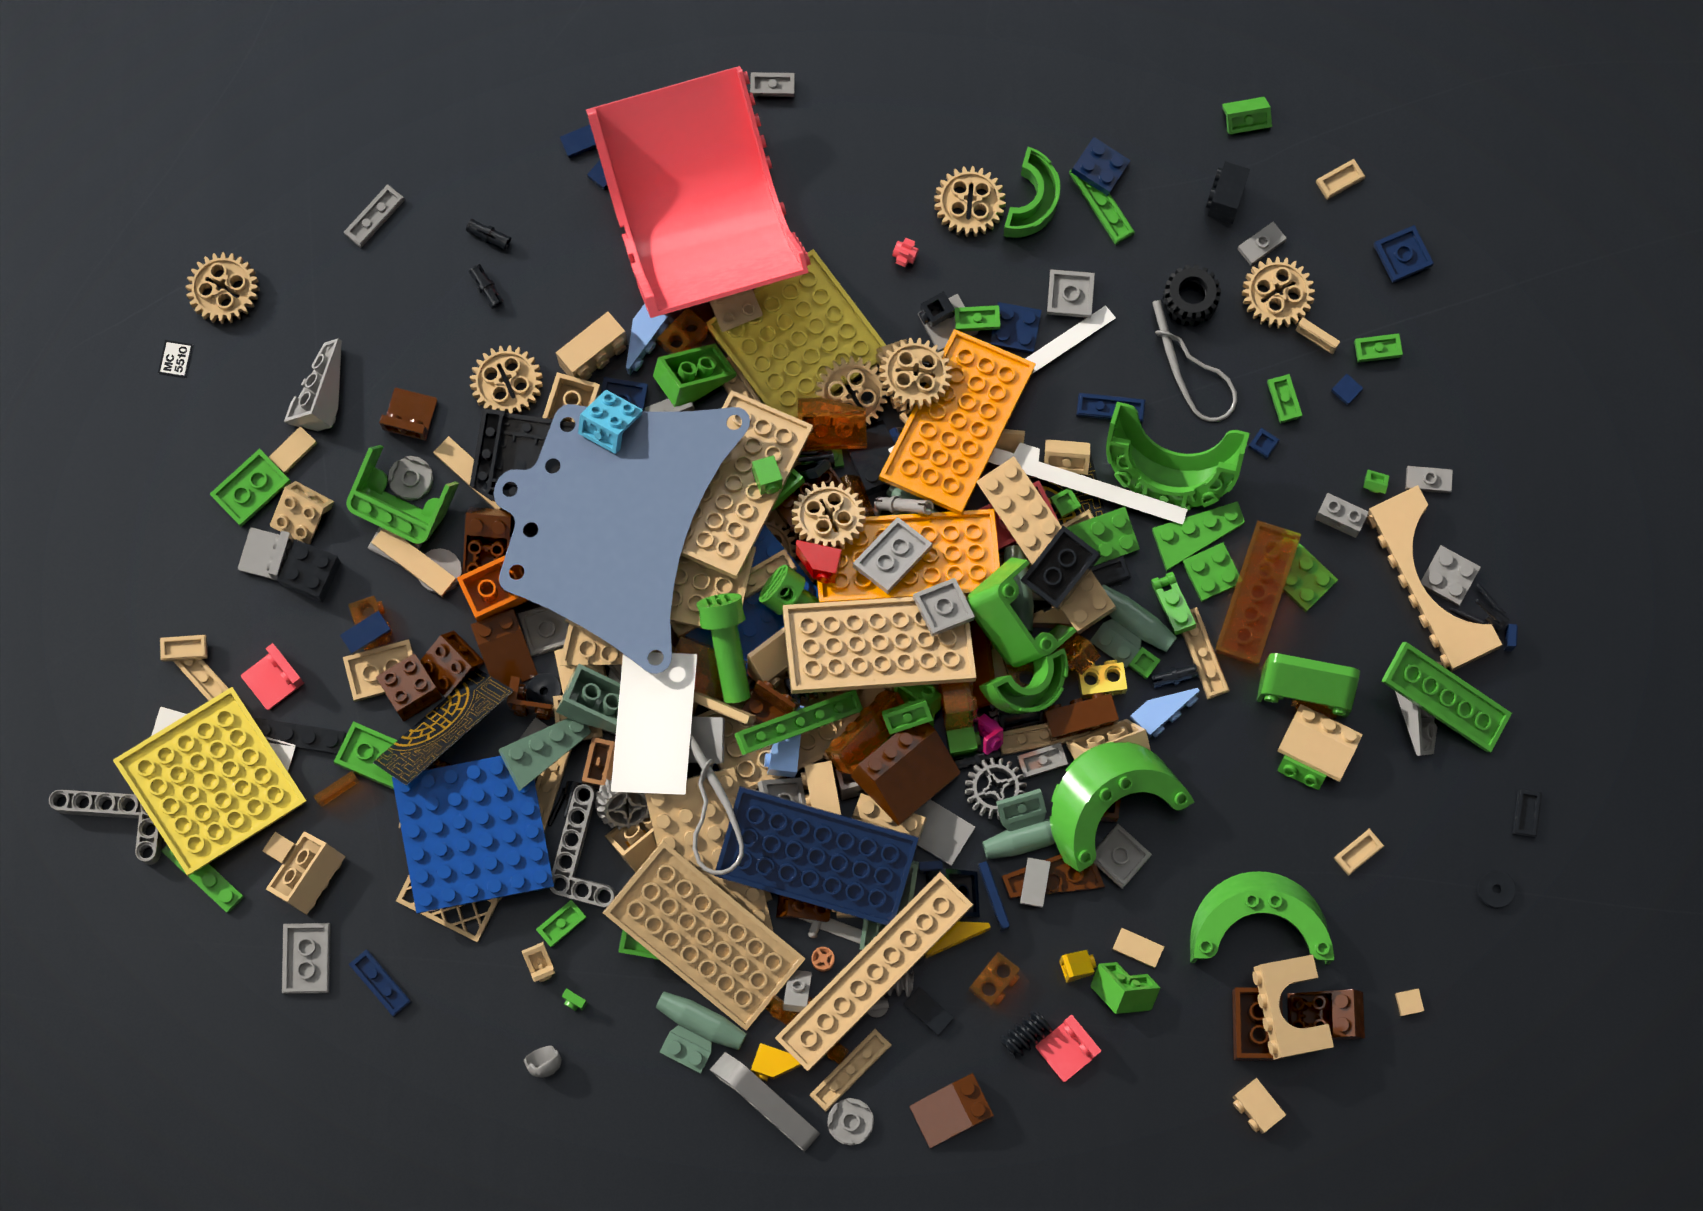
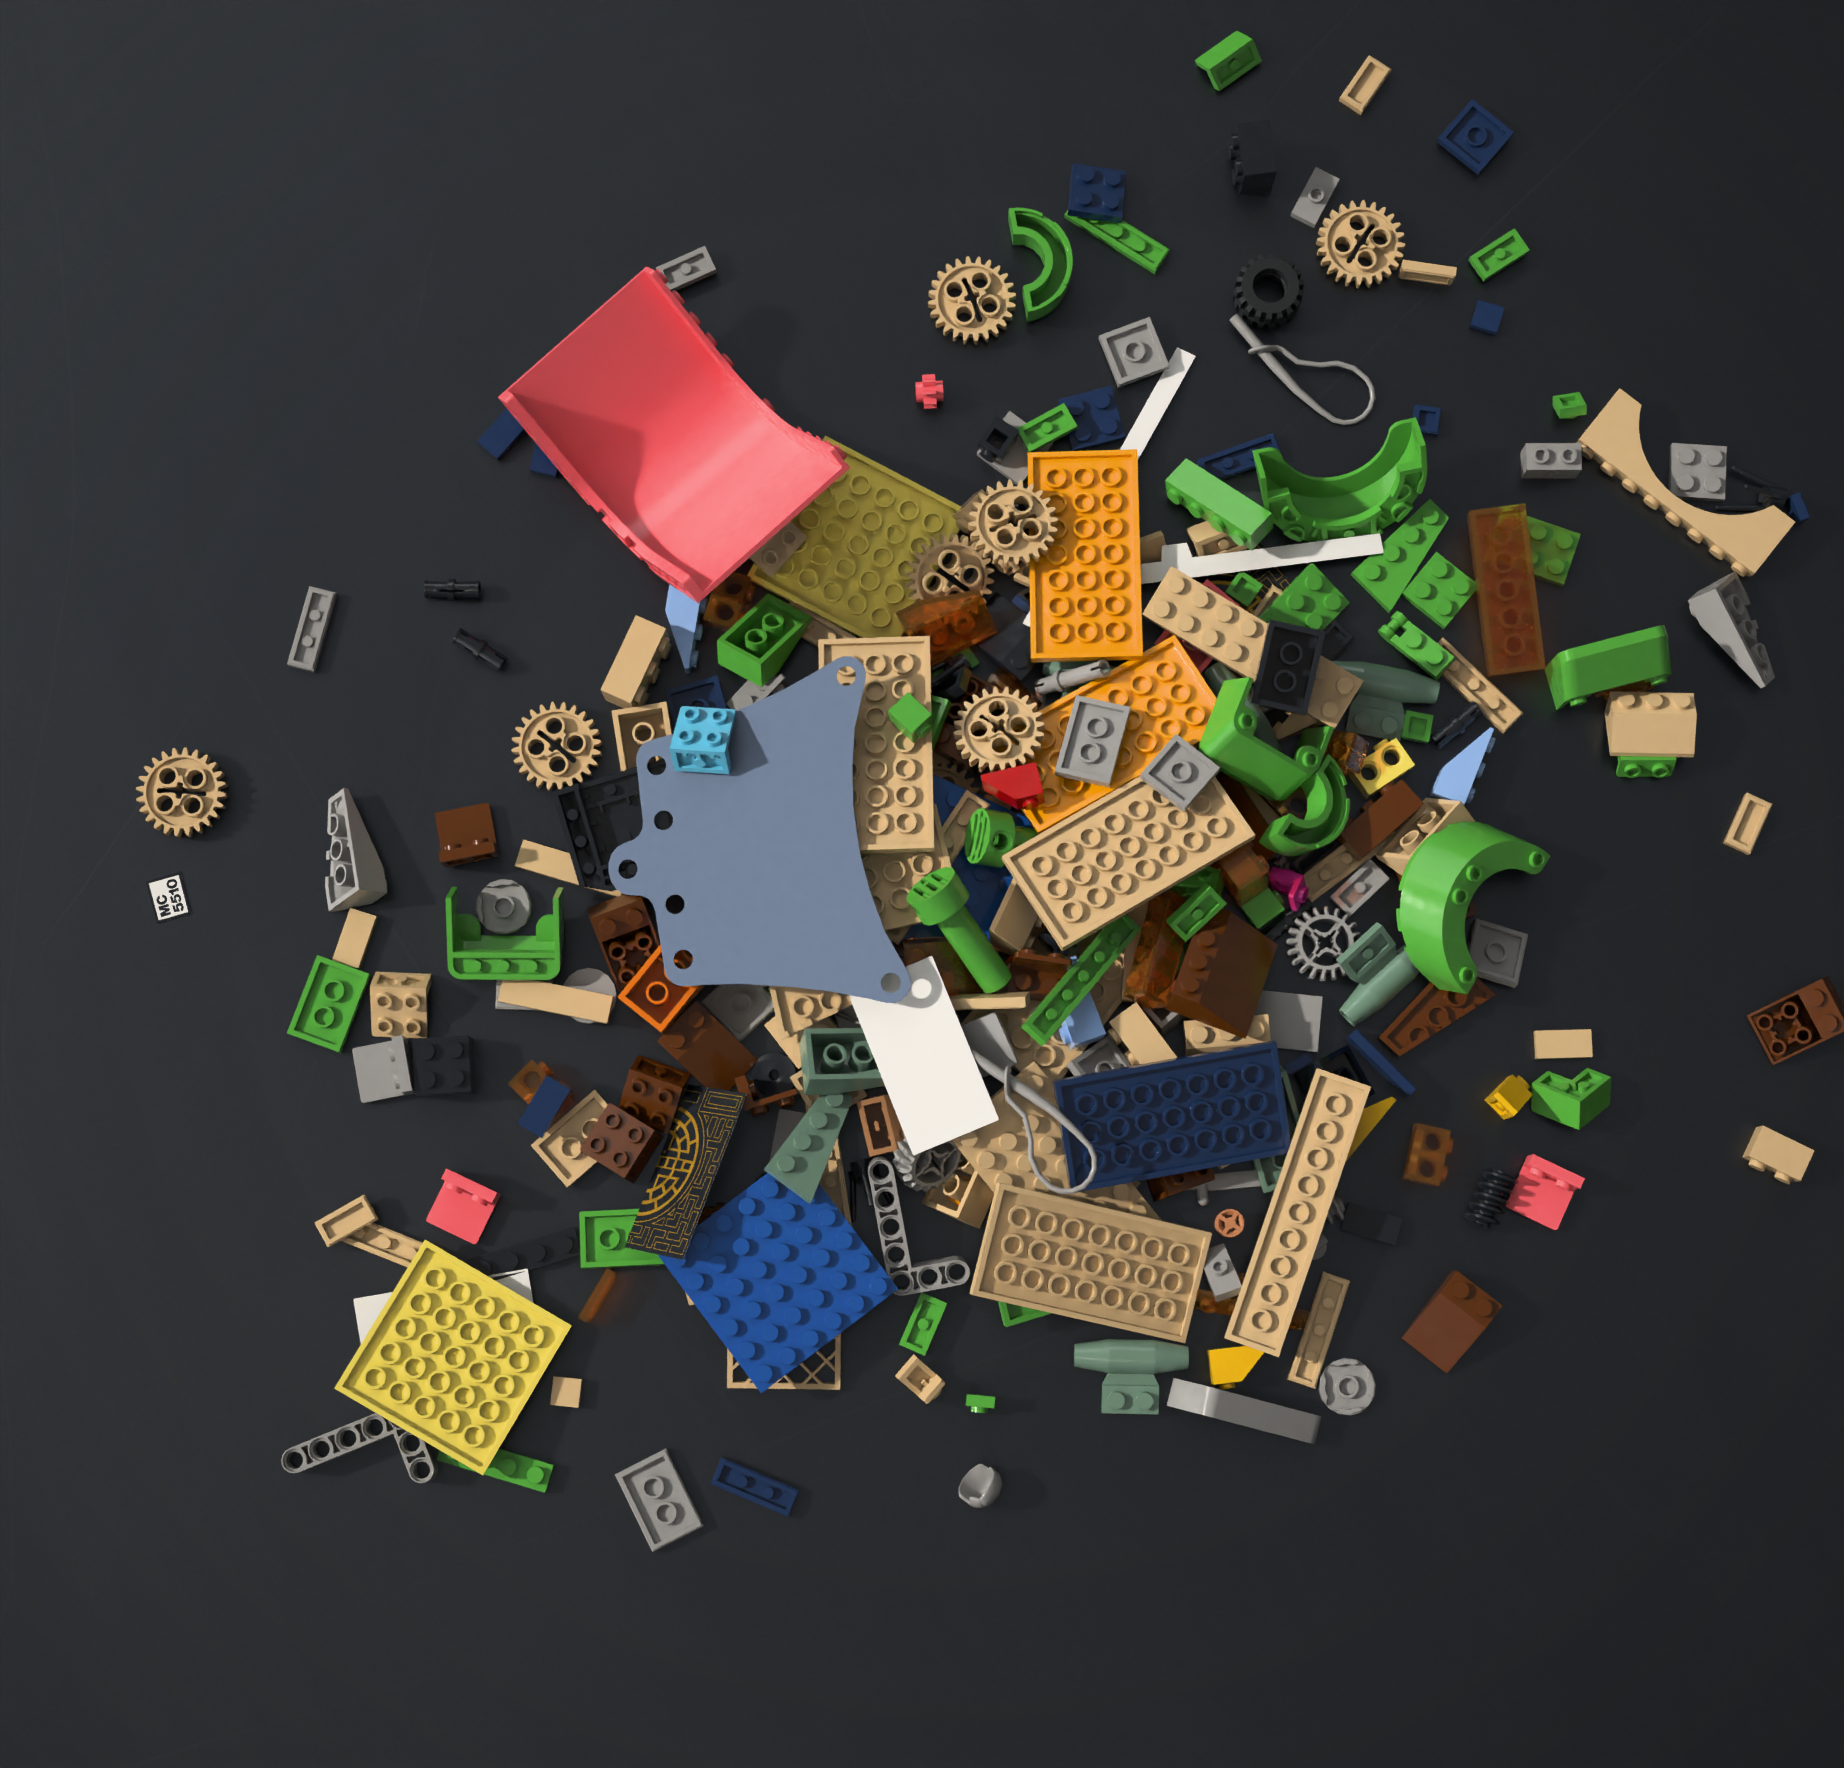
camera: 25 degrees left, 5 degrees up
tan slope [266,831,345,915] -> none
light grey tile [1020,858,1051,908] -> none
bright green windscreen [1190,871,1334,965] -> none
reddish brown brick [1232,987,1283,1061] -> none
tan arch [1253,955,1334,1060] -> none
bright green plate [1267,374,1303,424] -> none
bright green plate [1381,642,1512,752] -> none
light grey plate [1405,466,1453,494] -> none
none -> bright green brick [1165,458,1273,550]

